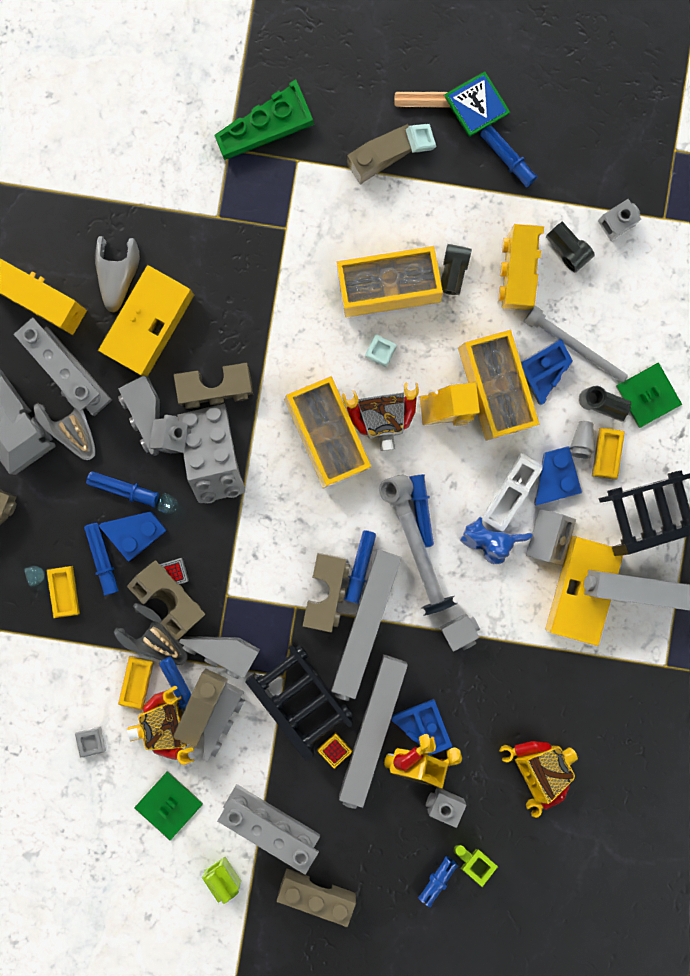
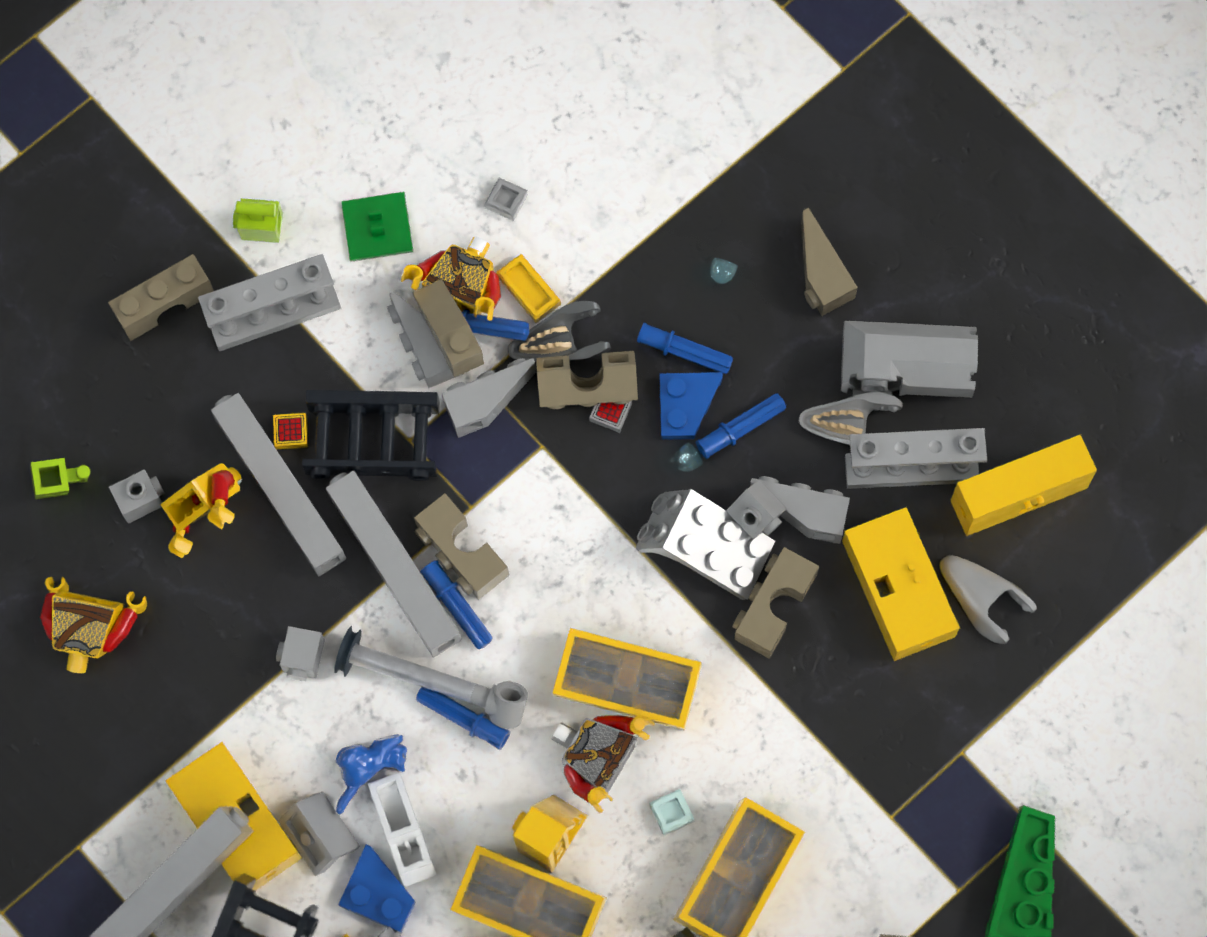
camera: 130 degrees right, 15 degrees down
yellow tile [47,566,80,618] -> none
blue wing [391,699,452,755] -> none
blue pin [418,856,459,907] -> none

